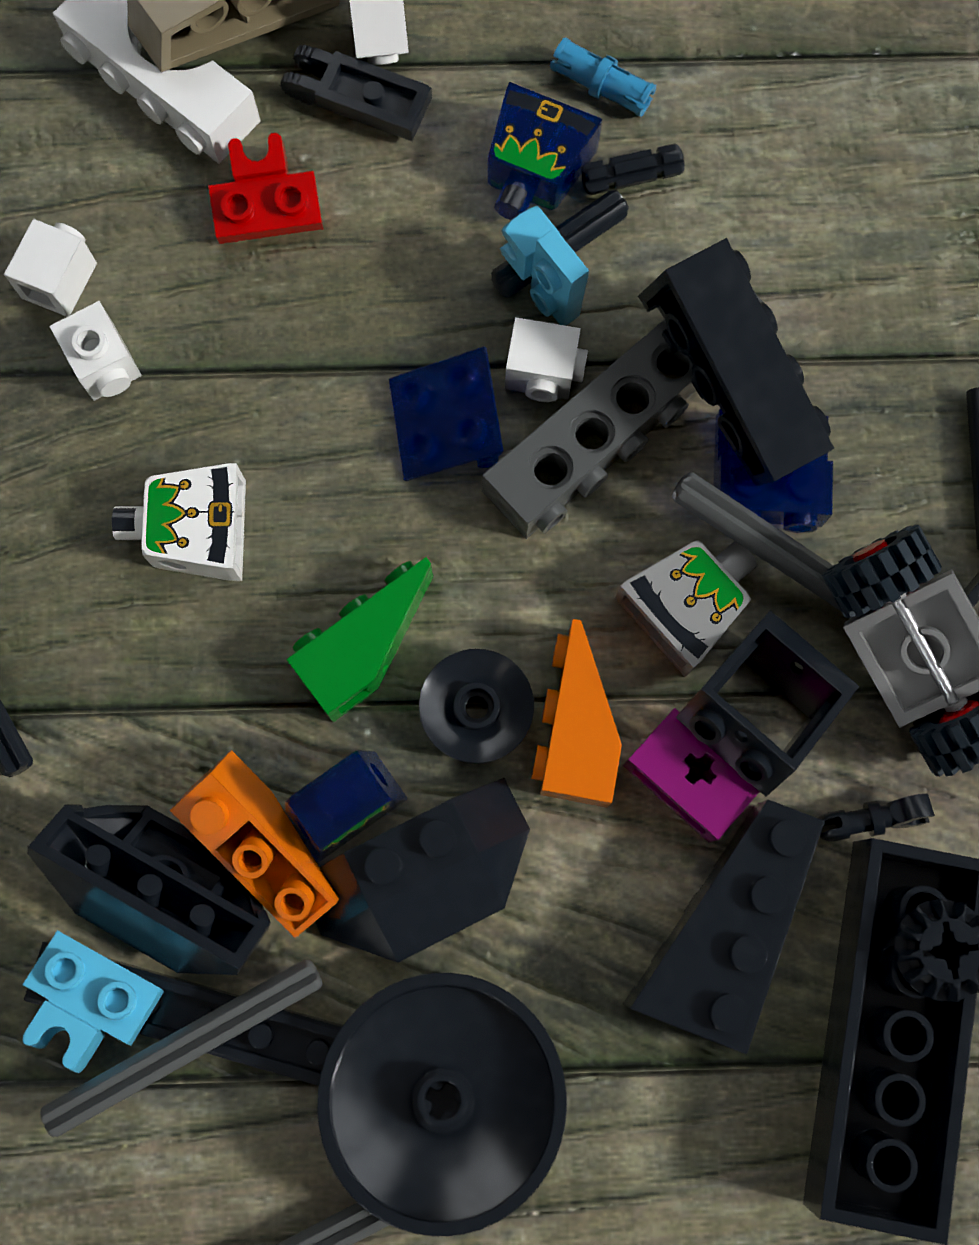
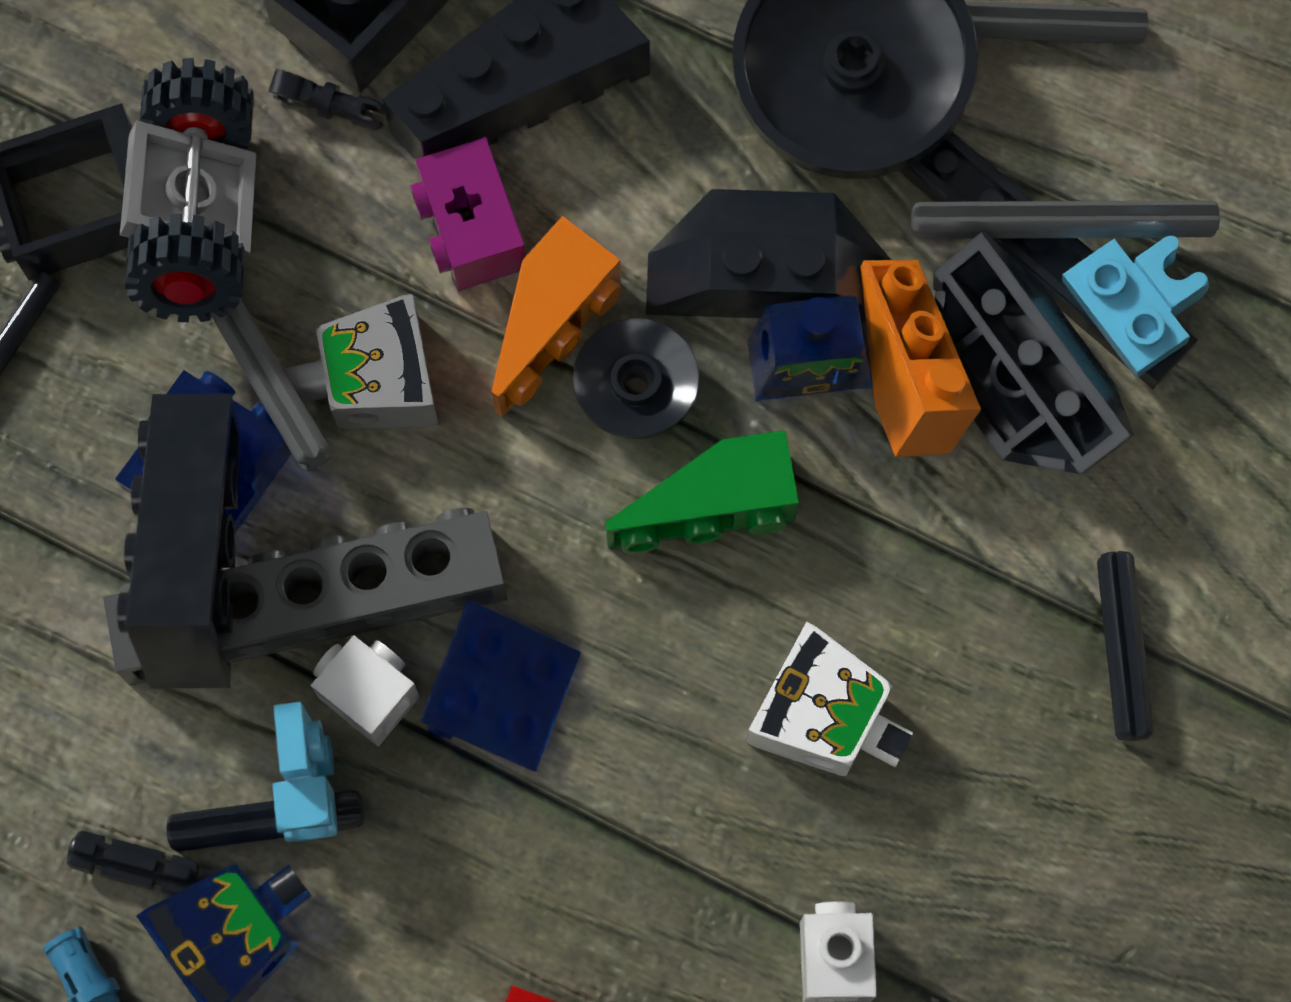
camera: 150 degrees left, 5 degrees down
black window [675,610,859,797] -> none

